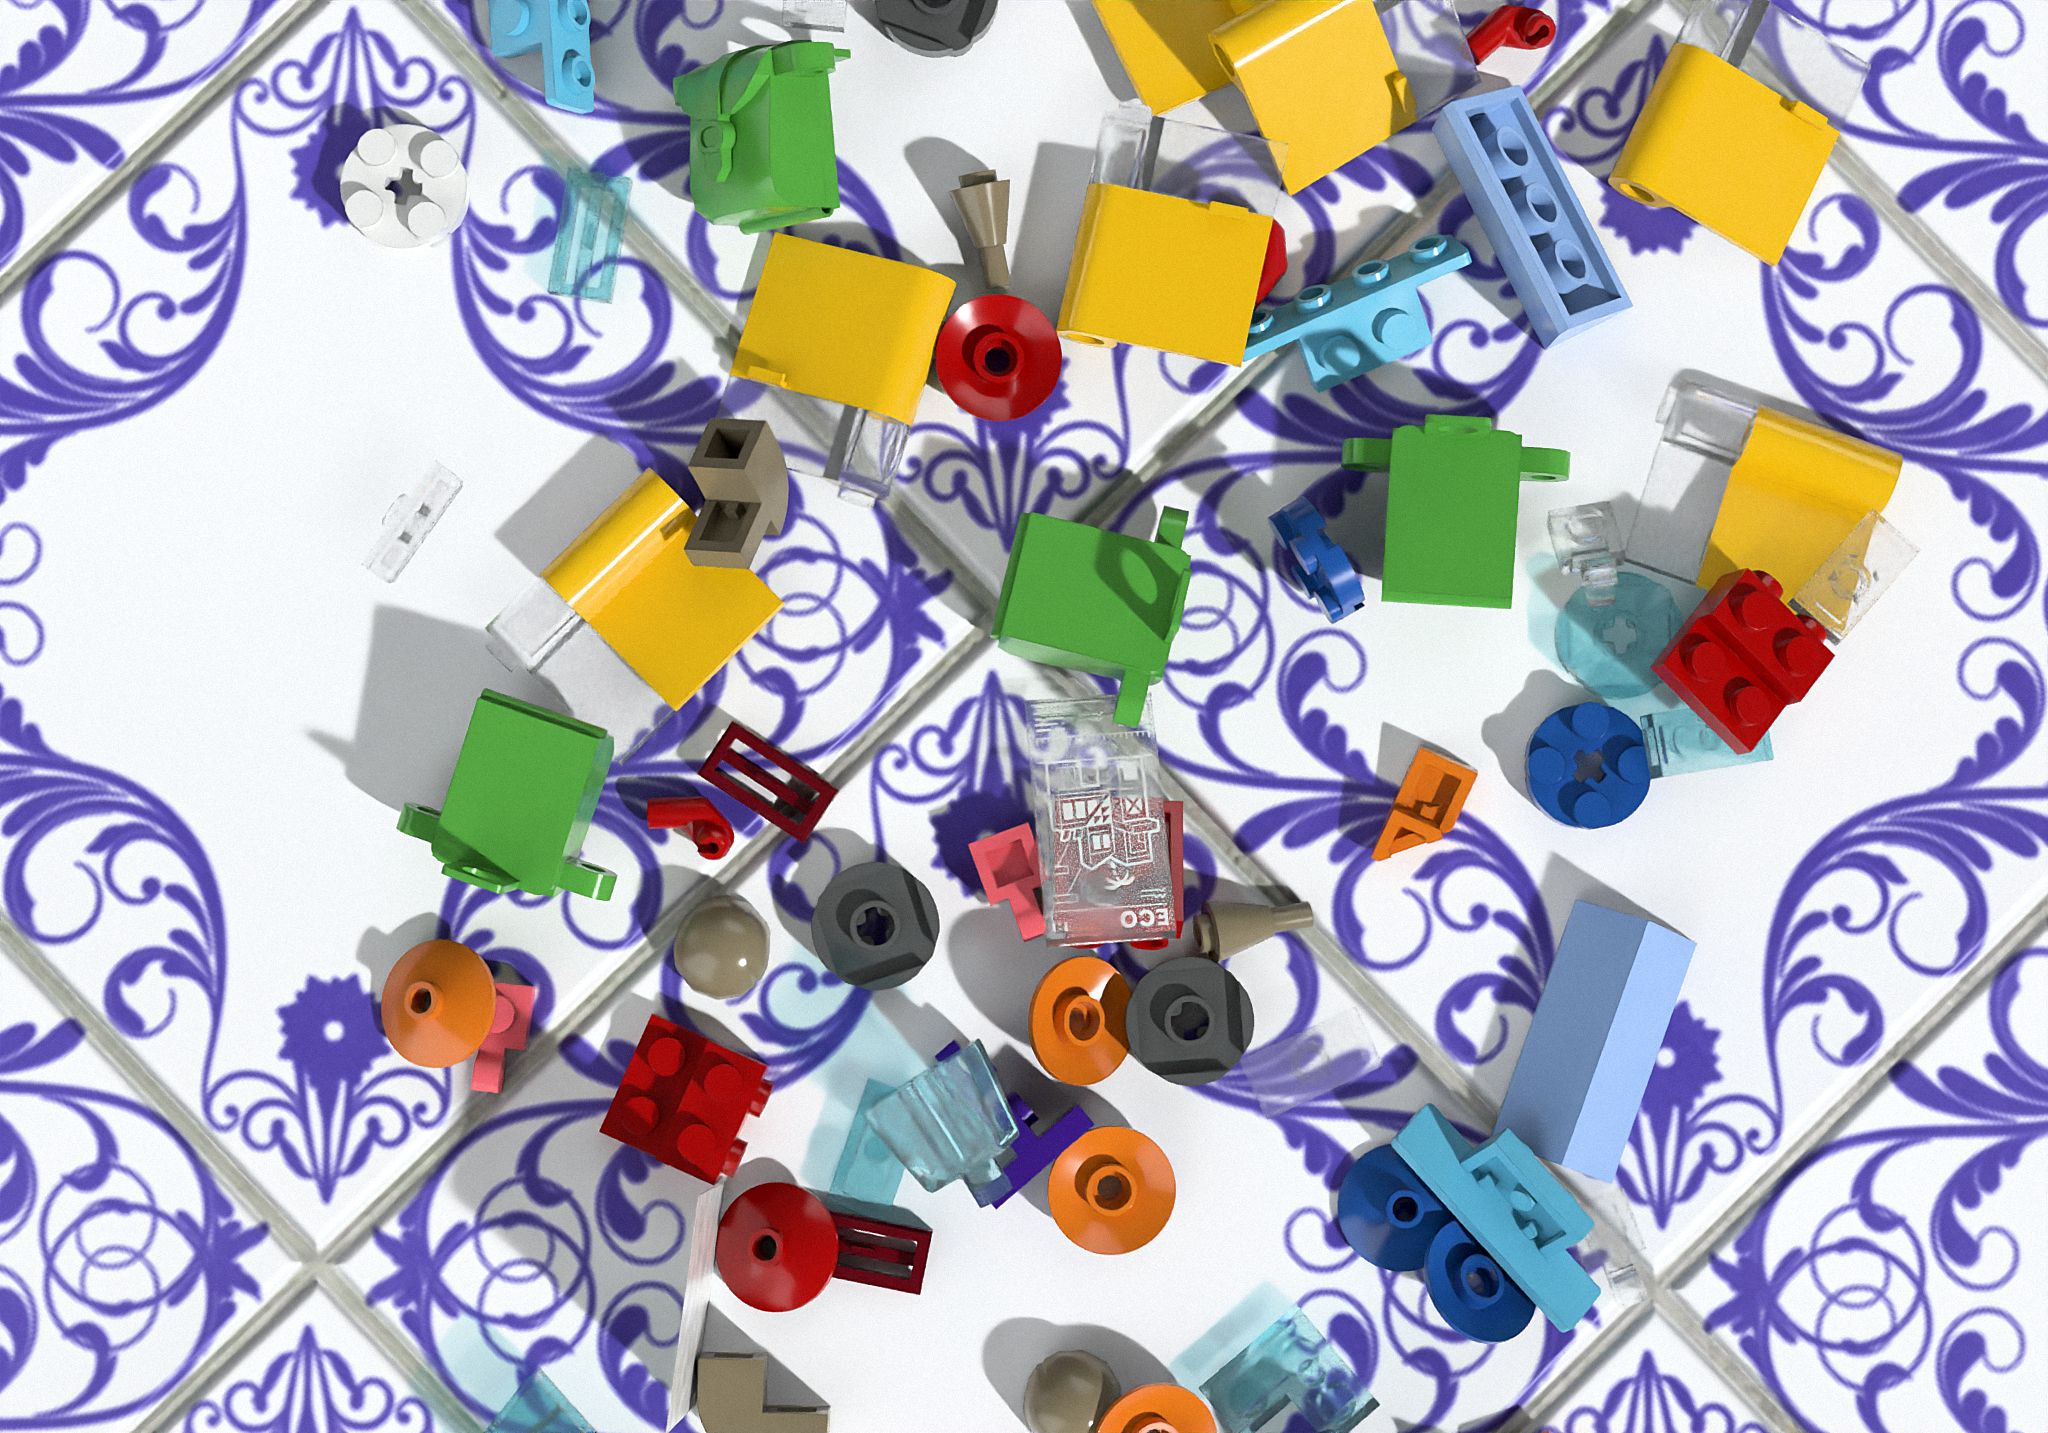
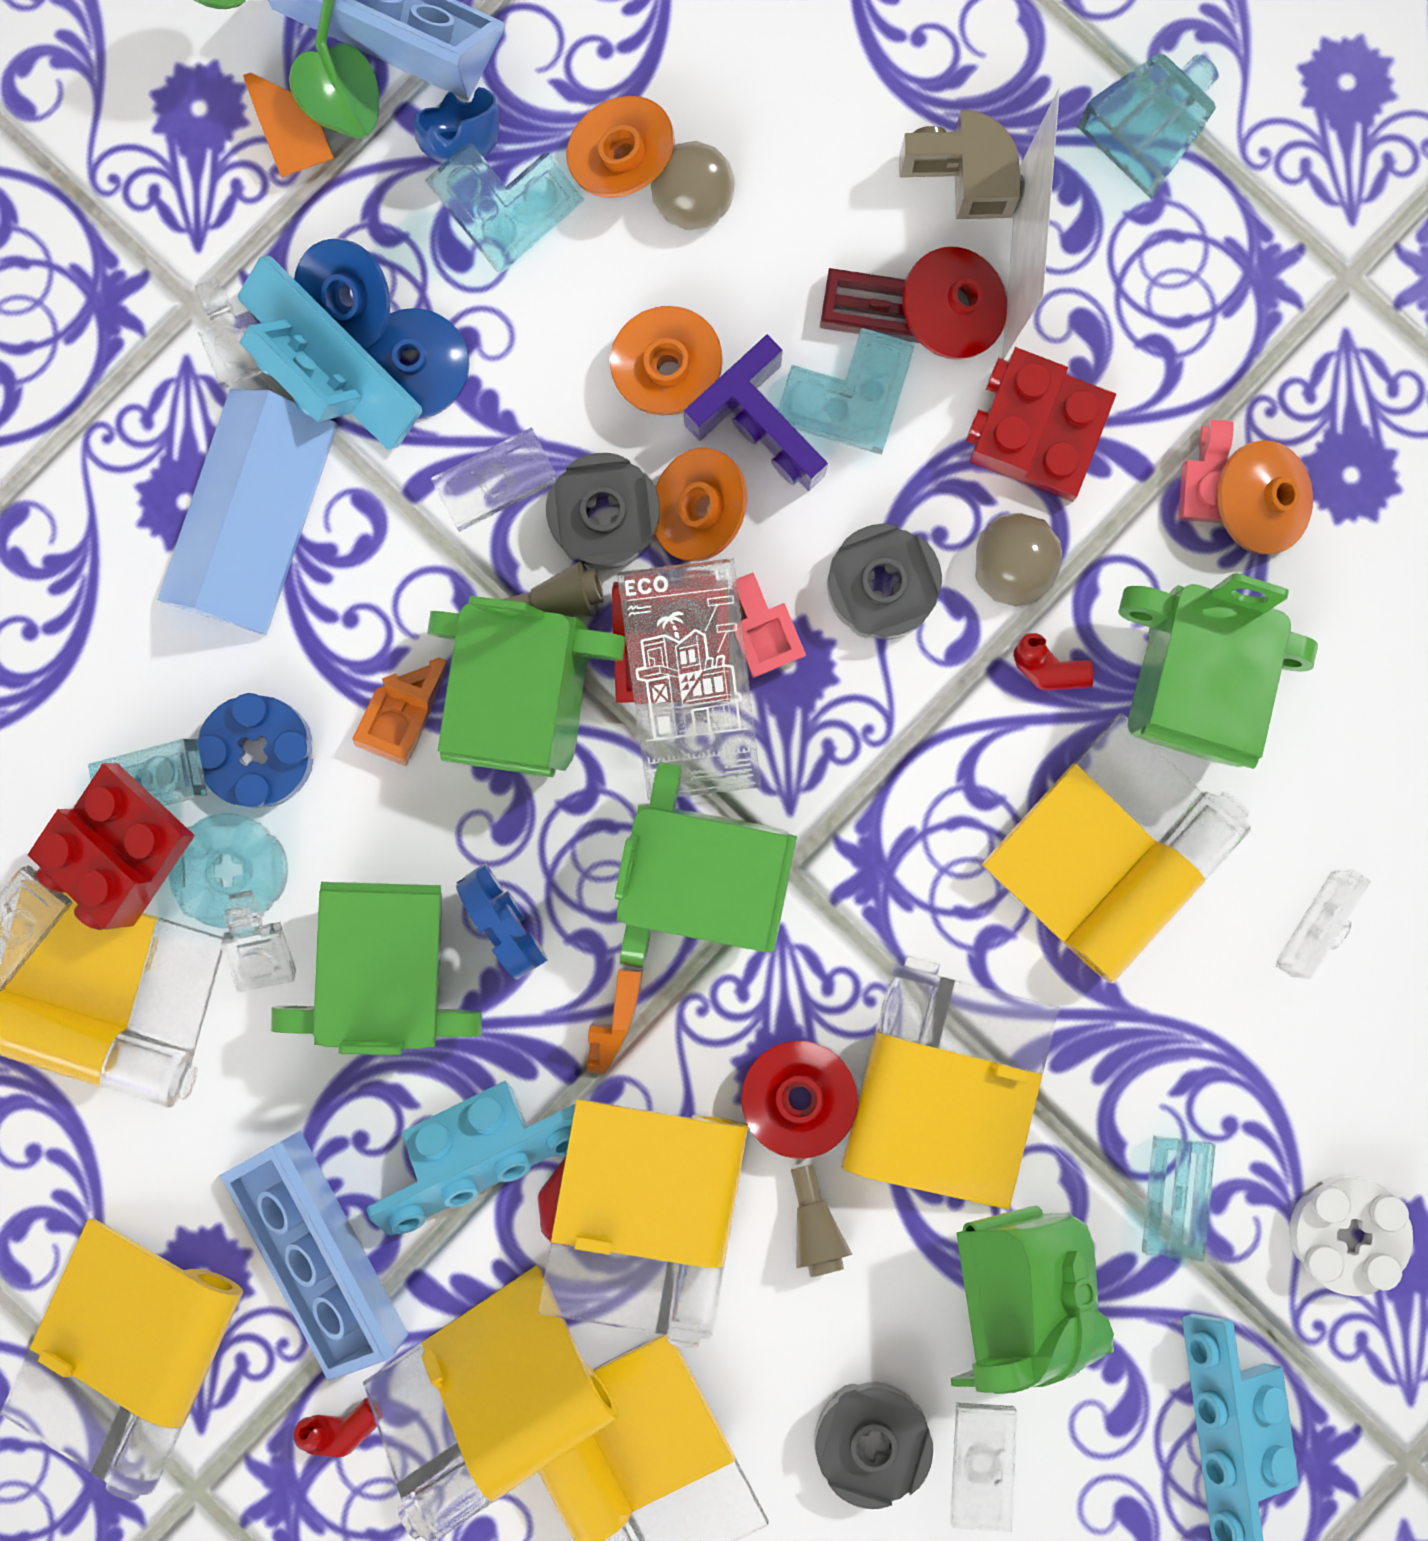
camera: 175 degrees left, 0 degrees up
dark tan brick [684,418,789,569] -> none
dark red tile [697,721,840,844] -> none
clear light blue torso [861,1038,1020,1208] -> none
none -> bright green piece [427,596,626,777]
none -> orange slope [587,968,644,1074]

